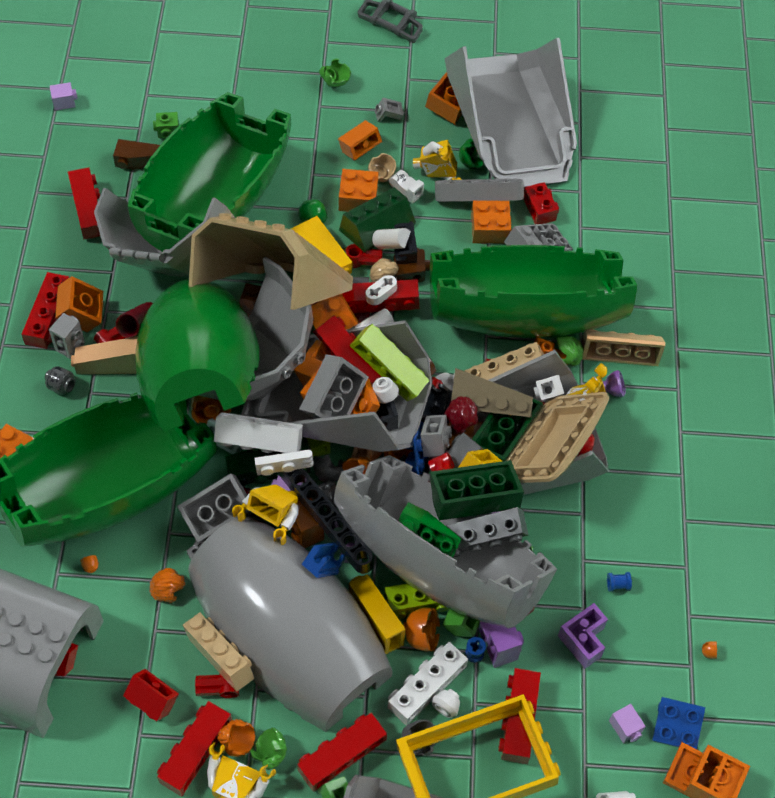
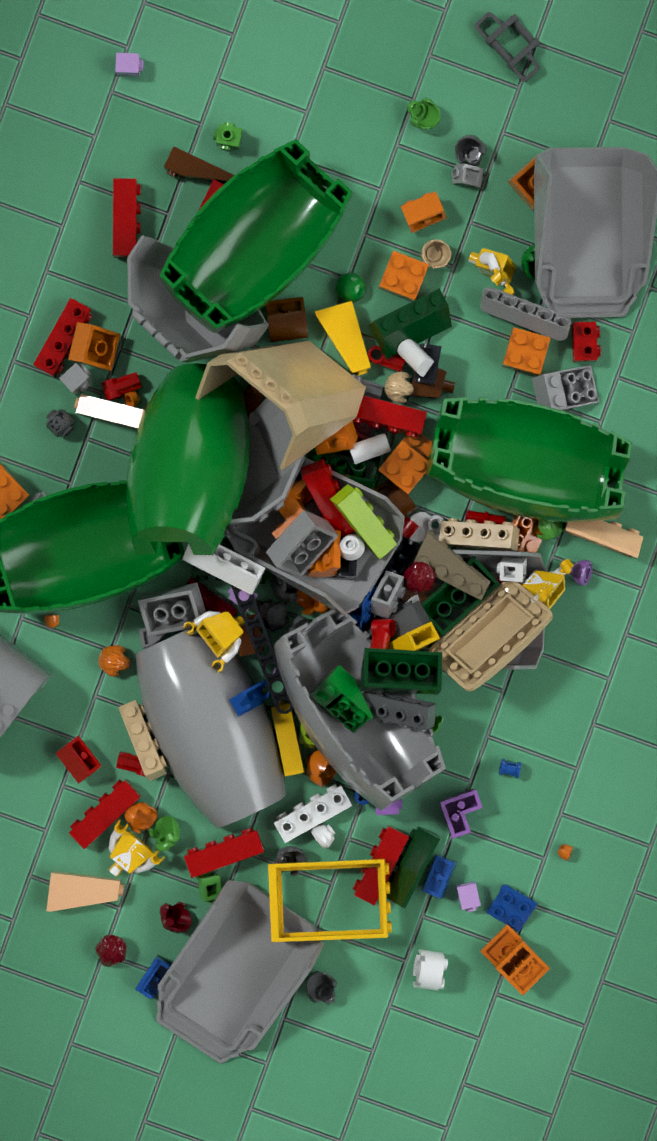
camera: 20 degrees right, 30 degrees up
dark red piece [116,302,153,338] -> none
white hinge [255,450,314,476] -> none
white beam [365,275,397,305] -> none
white leg [389,170,424,204] -> none
none -> orange bracket [378,434,432,495]
none -> dark green slope [387,826,440,908]
none -> blue hinge [423,855,457,898]
none -> dark grey hair [455,135,487,166]

